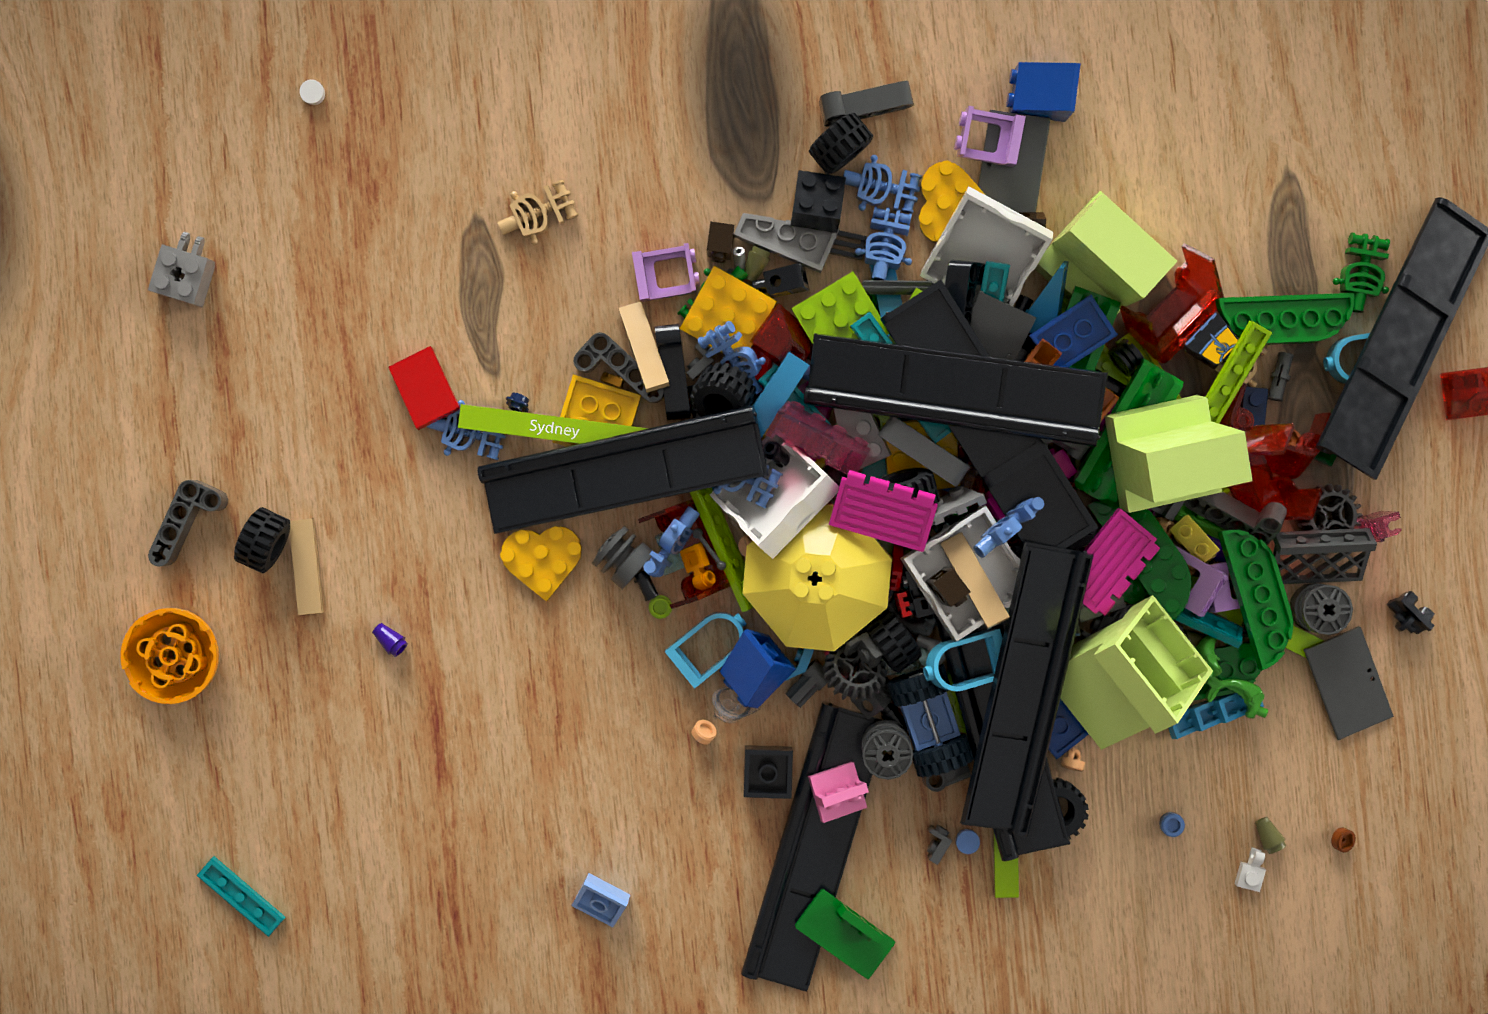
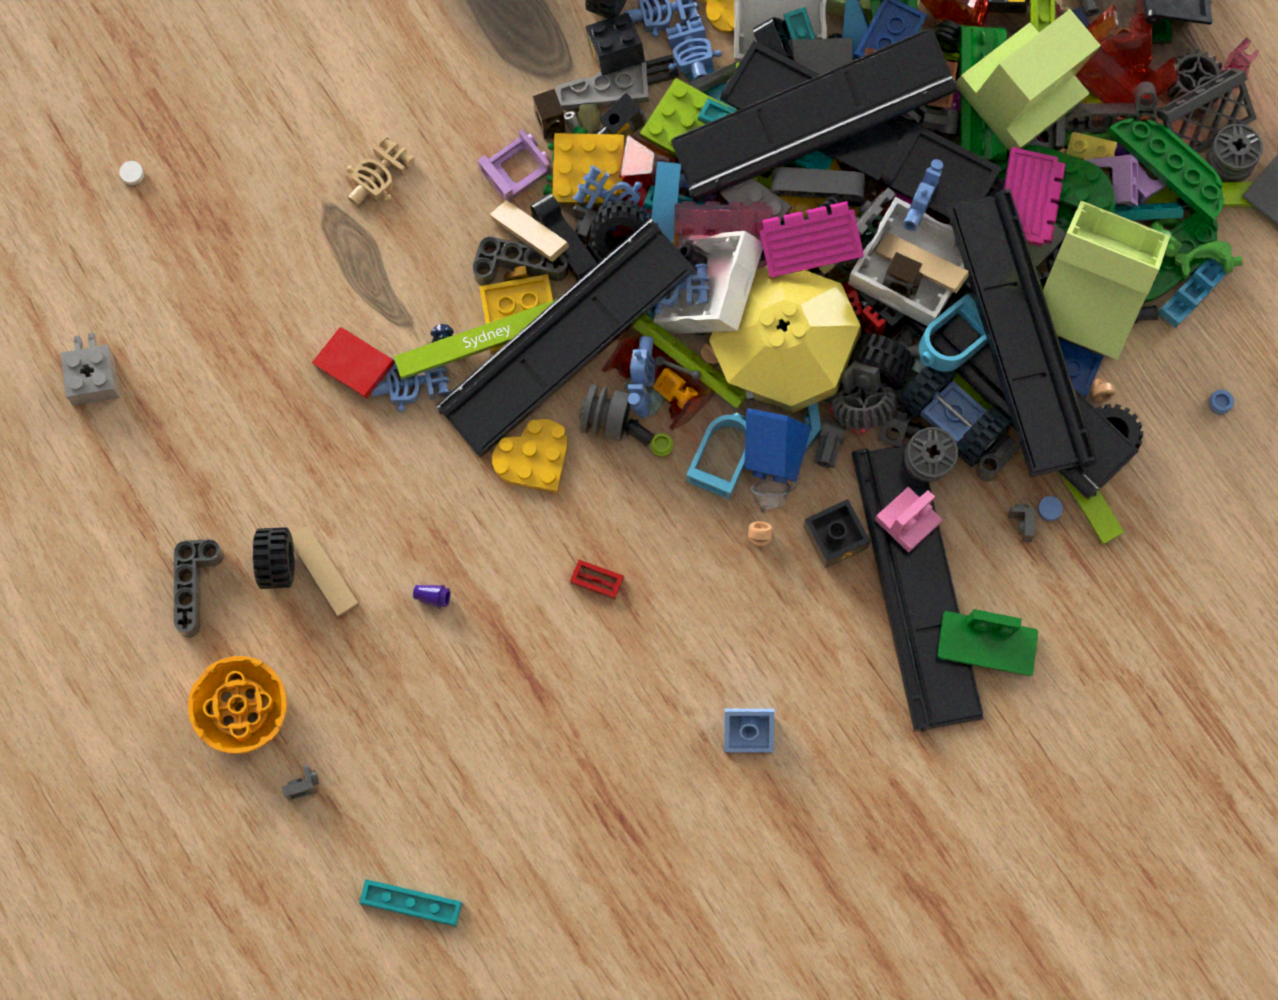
camera: 30 degrees left, 15 degrees down
none -> dark grey bracket [282,765,319,801]
none -> red tile [570,559,624,600]

